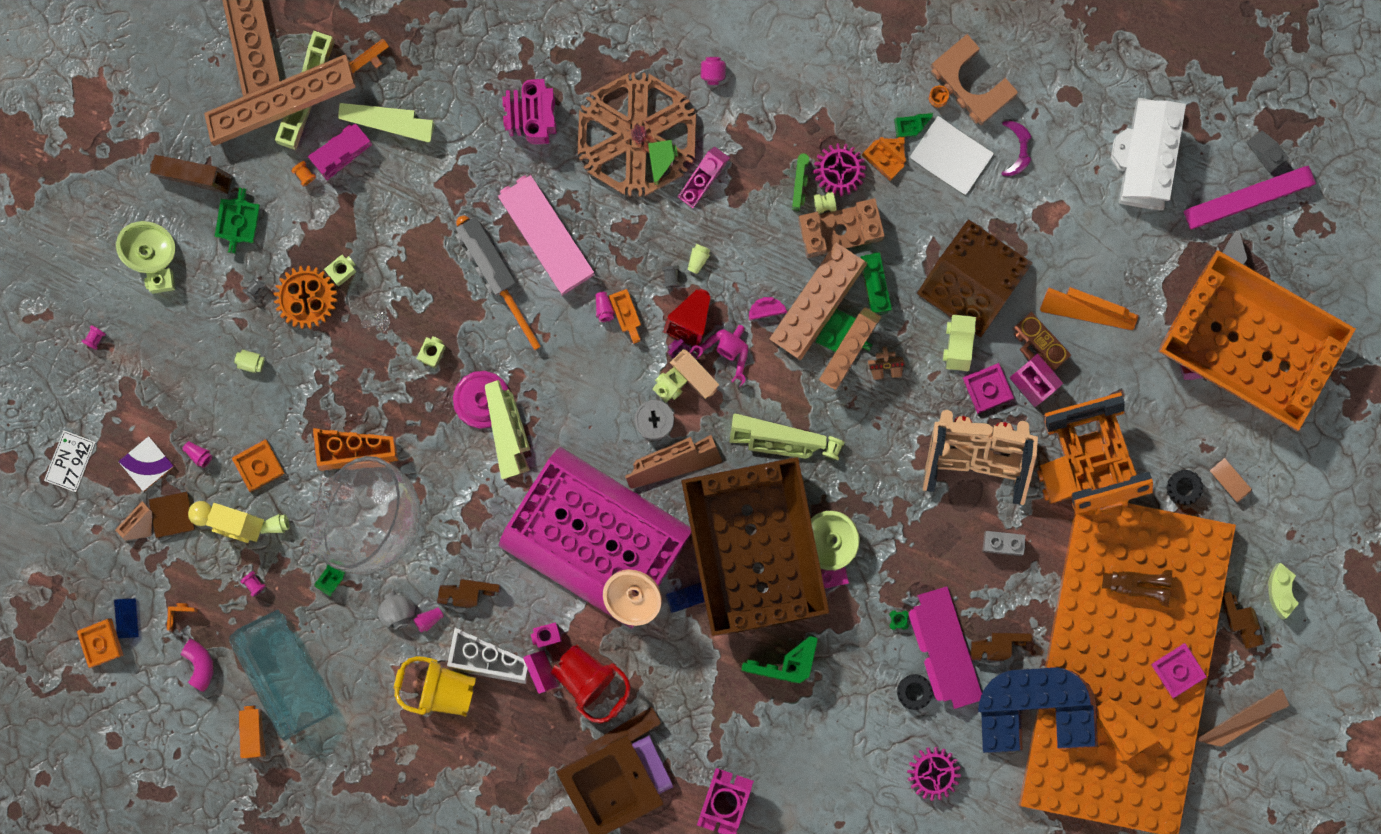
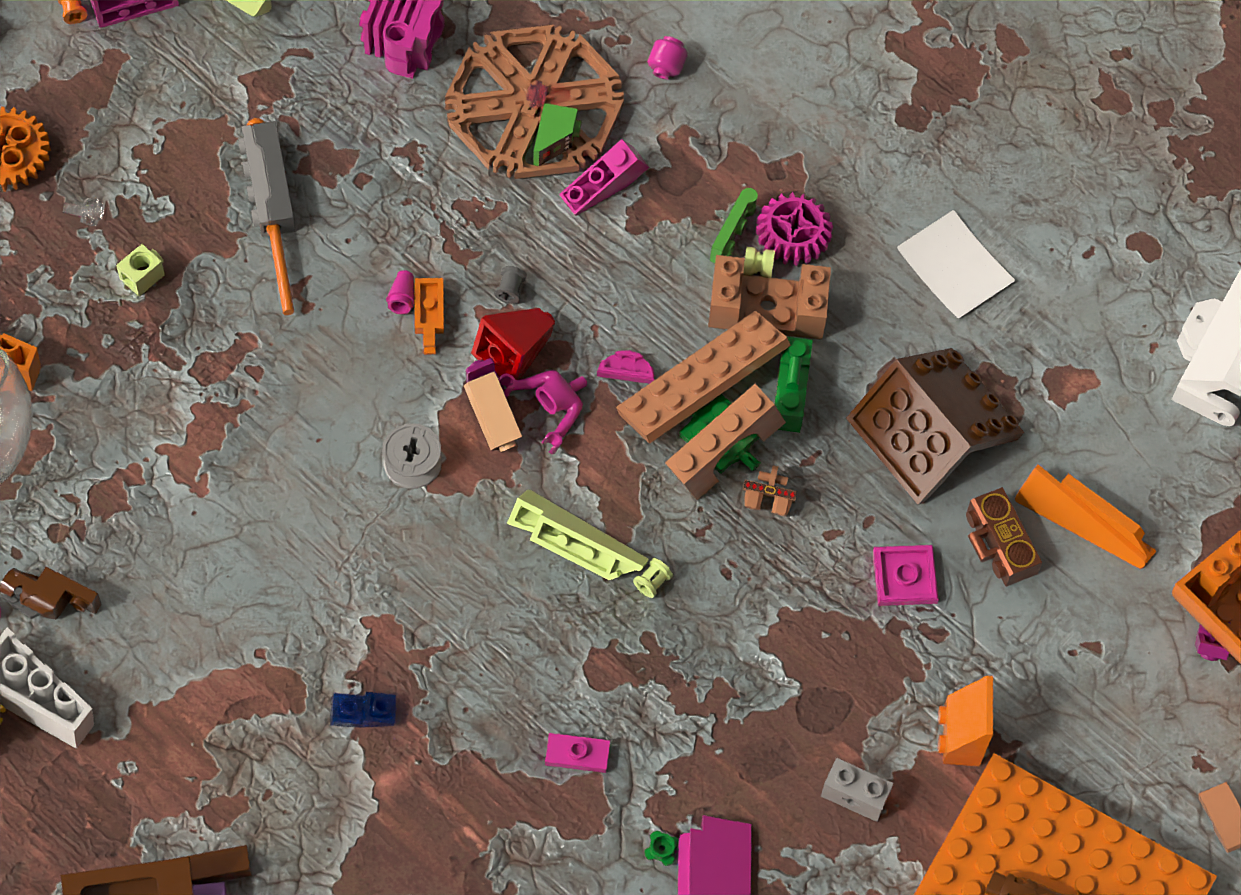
camera: 10 degrees right, 20 degrees down
yellowish green brick [324,255,356,287] -> none
dark pink piece [453,371,510,429] -> none
yellowish green wedge [485,380,530,479] -> none
bright pink brick [498,175,595,296] -> none
dark pink slope [498,446,692,629] -> none
dark pink tile [523,650,559,694] -> none
dark pink brick [531,622,562,648] -> none
red piece [551,644,631,723] -> none
light nougat dish [603,570,662,626] -> none
nougat wedge [625,435,722,489] -> none
yellowish green brick [653,367,687,402] -> none
reddish brown slope [681,457,829,636] -> none
yellowish green cone [687,244,710,274] -> none
green bracket [741,636,818,684] -> none
yellowish green dish [811,511,860,570] -> none
orange slope [862,137,906,181] -> none
green slope [894,113,933,138] -> none
light nougat container [923,410,1038,505] -> none
orange wheel [929,85,949,108] -> none
nougat arch [931,34,1018,126] -> none
yellowish green brick [943,315,976,371] -> none
magenta piece [1001,121,1031,176] -> none
dark pink slope [1009,354,1063,407] -> none
orange container [1045,392,1153,515] -> none
black tyre [1166,470,1203,506] -> none

